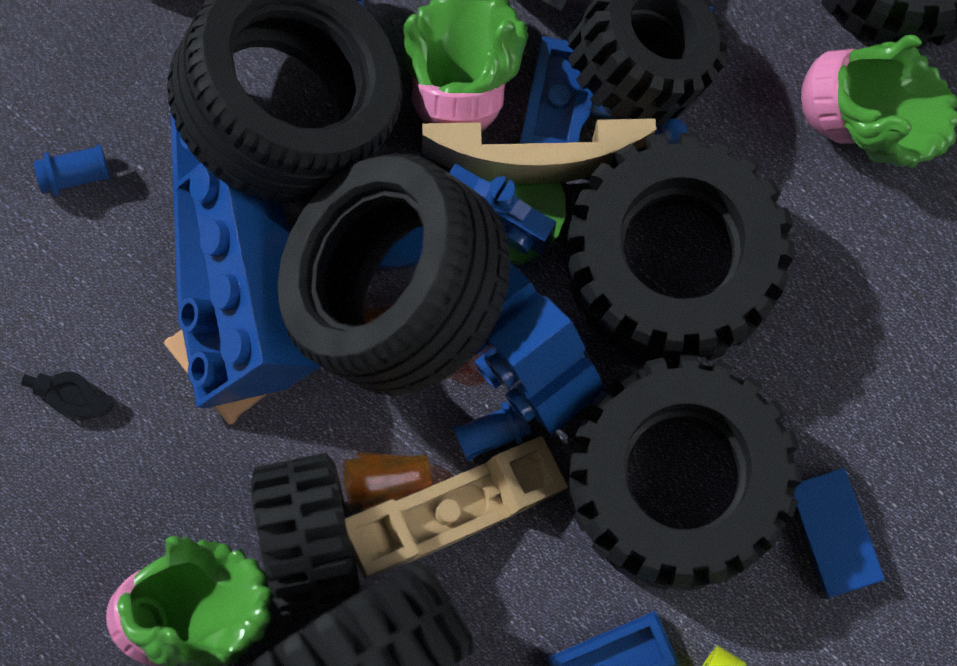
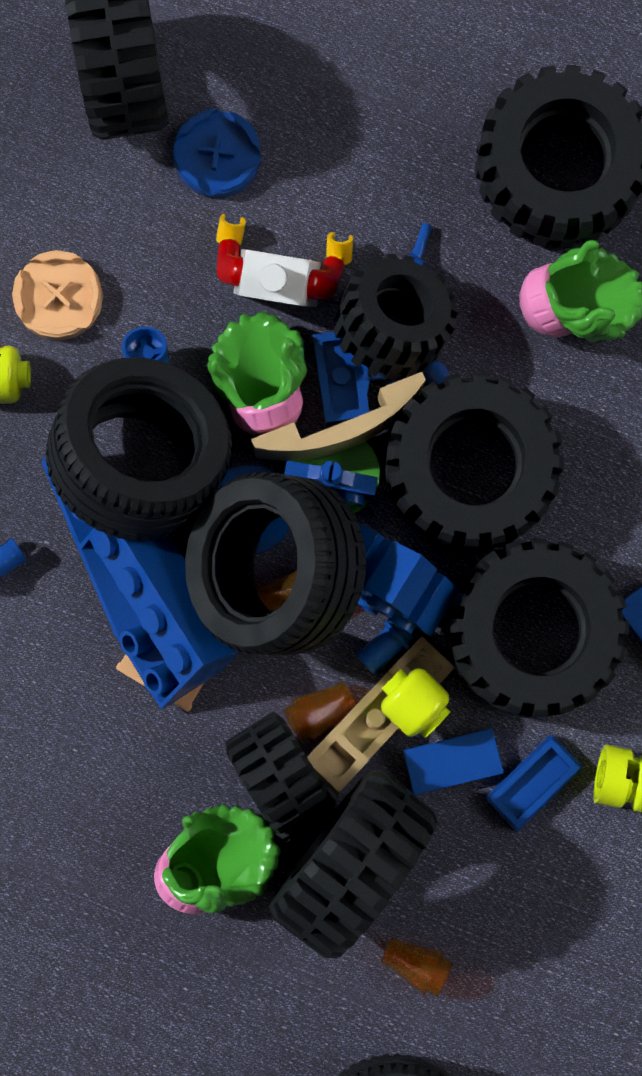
camera: 20 degrees left, 5 degrees up
black piece [21,372,116,419] -> none
none -> neon yellow head [381,668,451,738]
none -> blue tile [402,728,504,795]

